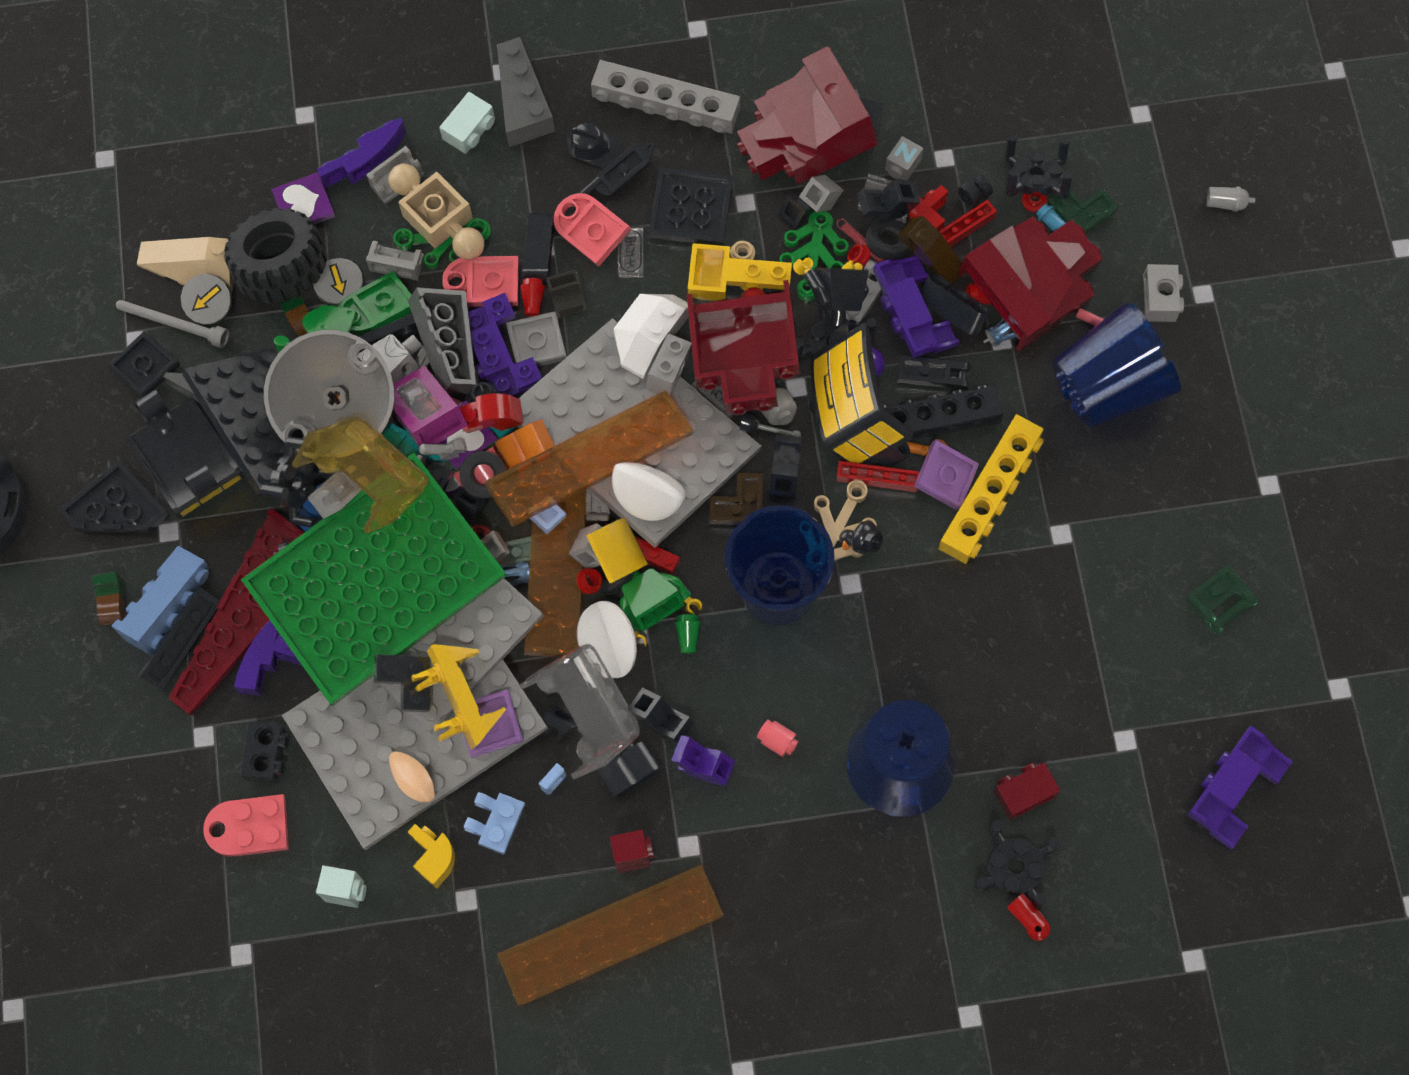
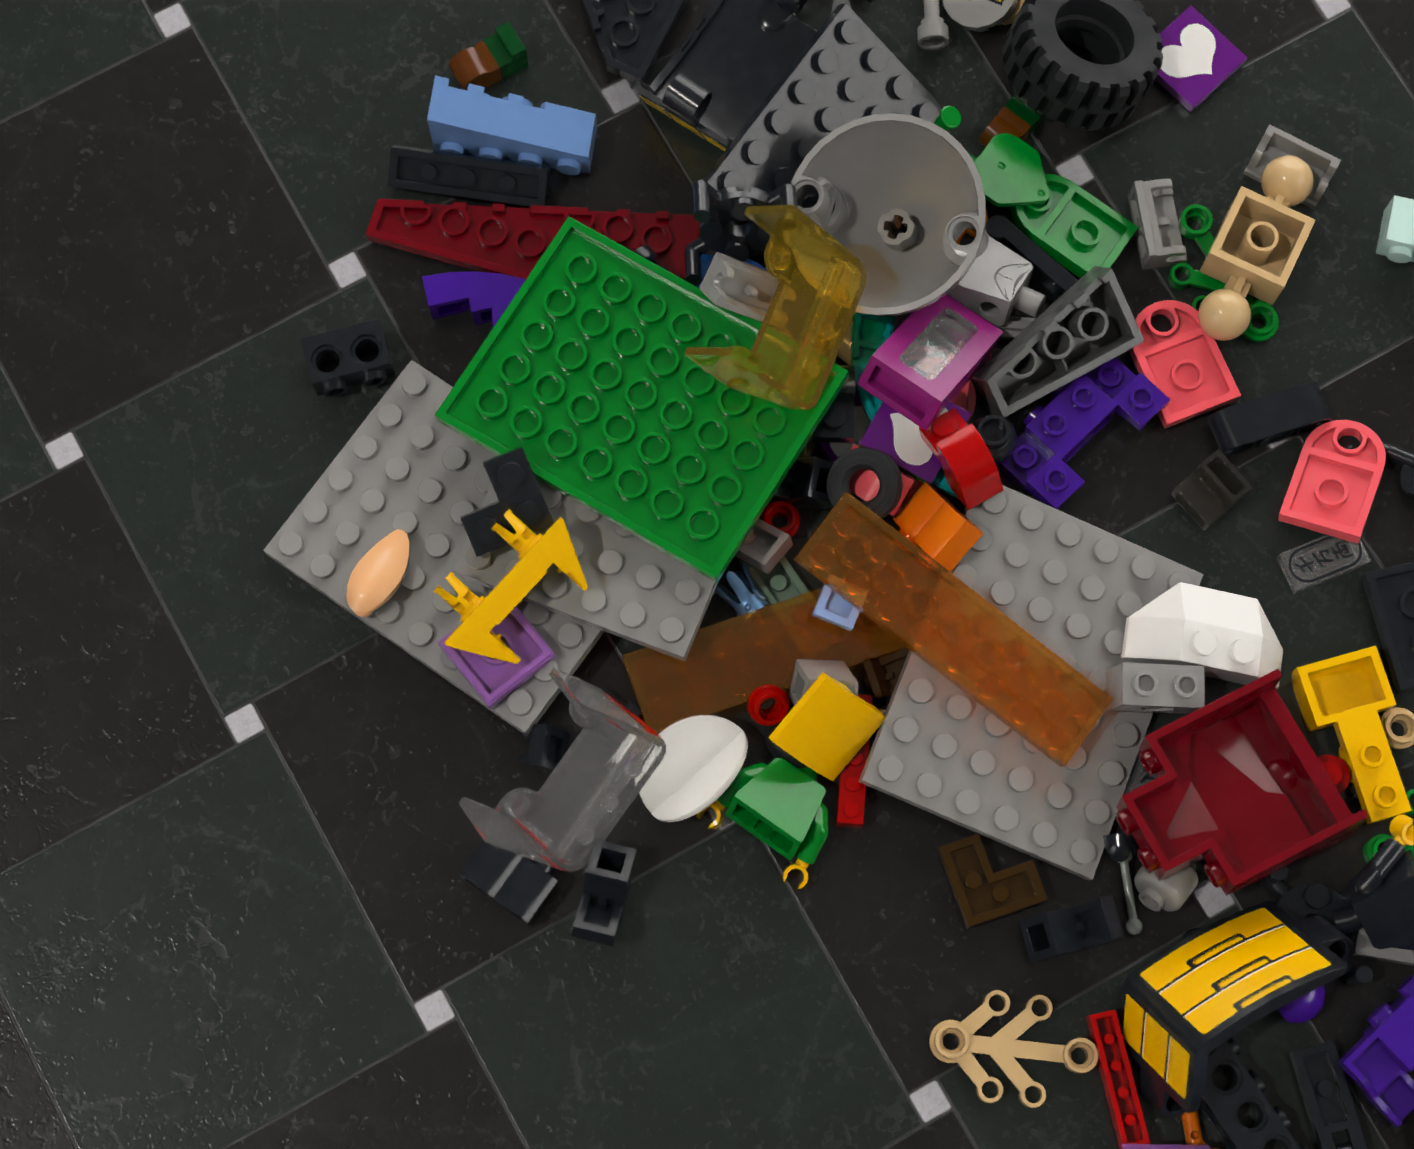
camera: 65 degrees right, 5 degrees up
coral plate [204,794,289,857] -> none
light grey tile [313,258,364,307] -> none
light aqua brick [316,865,367,908] -> none
dark purple slope [317,117,406,188] -> none
yellow brick [408,824,455,888] -> none
light grey bar [419,440,465,460] -> none
light blue plate [463,792,525,855] -> none
clear orange plate [497,865,724,1007] -> none
light grey tile [506,311,567,367] -> none
red cone [520,278,545,317] -> none
light blue tile [539,763,566,795] -> none
dark red brick [610,830,654,874] -> none
white piece [612,462,686,521] -> none
dark purple brick [671,735,735,786] -> none
green cone [675,614,701,654] -> none
clear blue cone [725,505,835,625] -> none
coral brick [757,720,799,757] -> none
black animal [839,521,883,554] -> none

